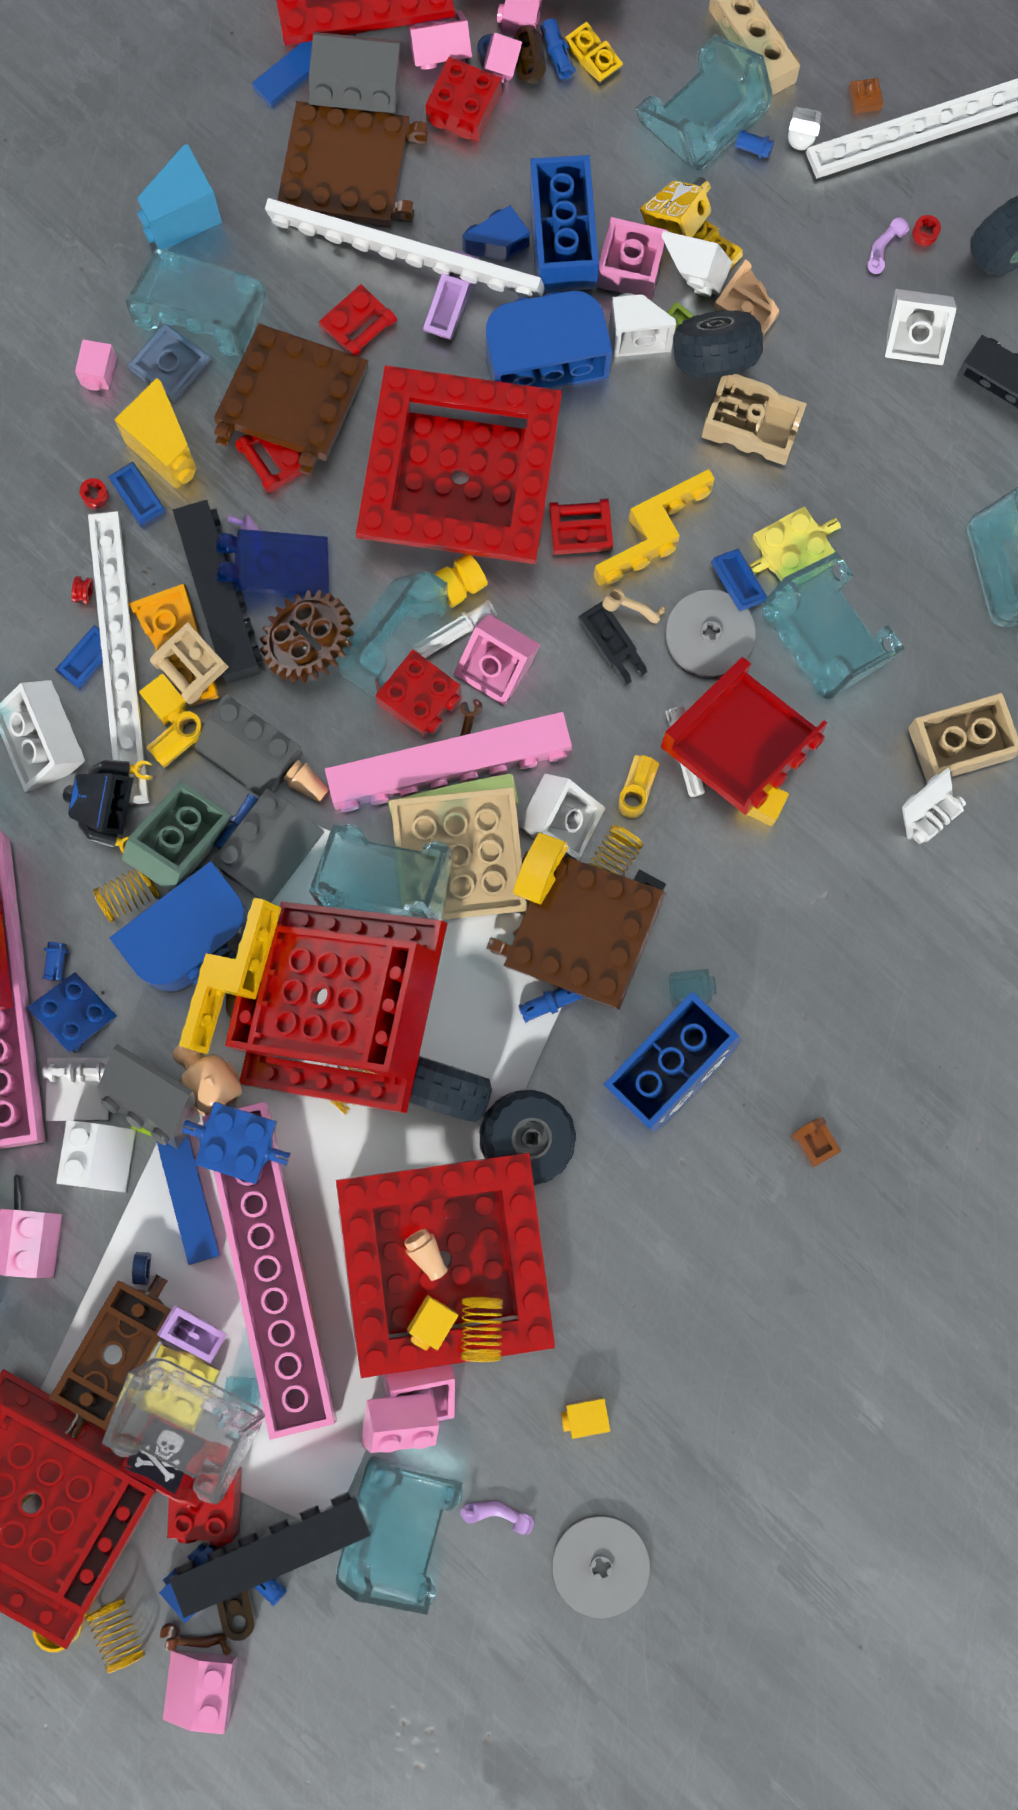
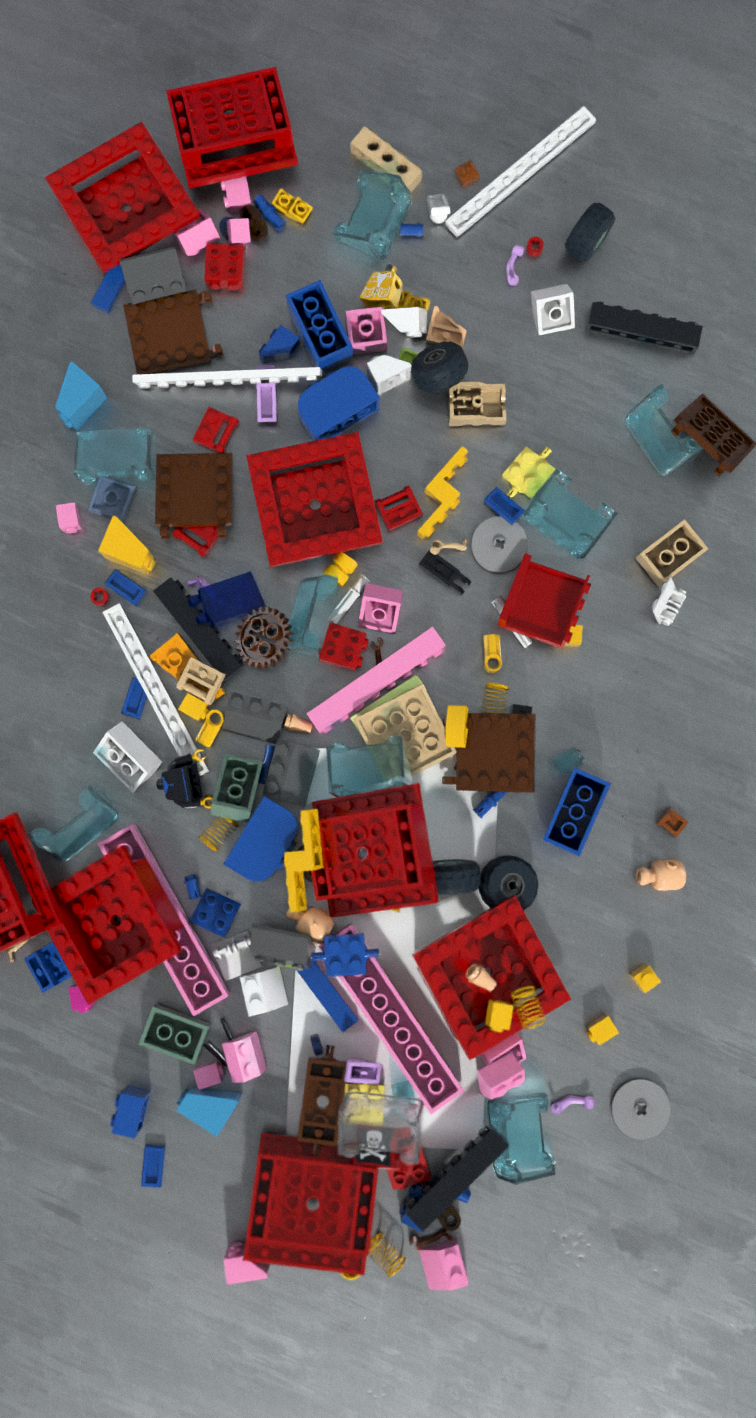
camera: 25 degrees left, 5 degrees up
red bush [71,576,94,605] -> none
white slope [518,774,606,861] -> none
none -> yellow brick [629,963,661,993]
none -> light nougat piece [636,859,686,891]

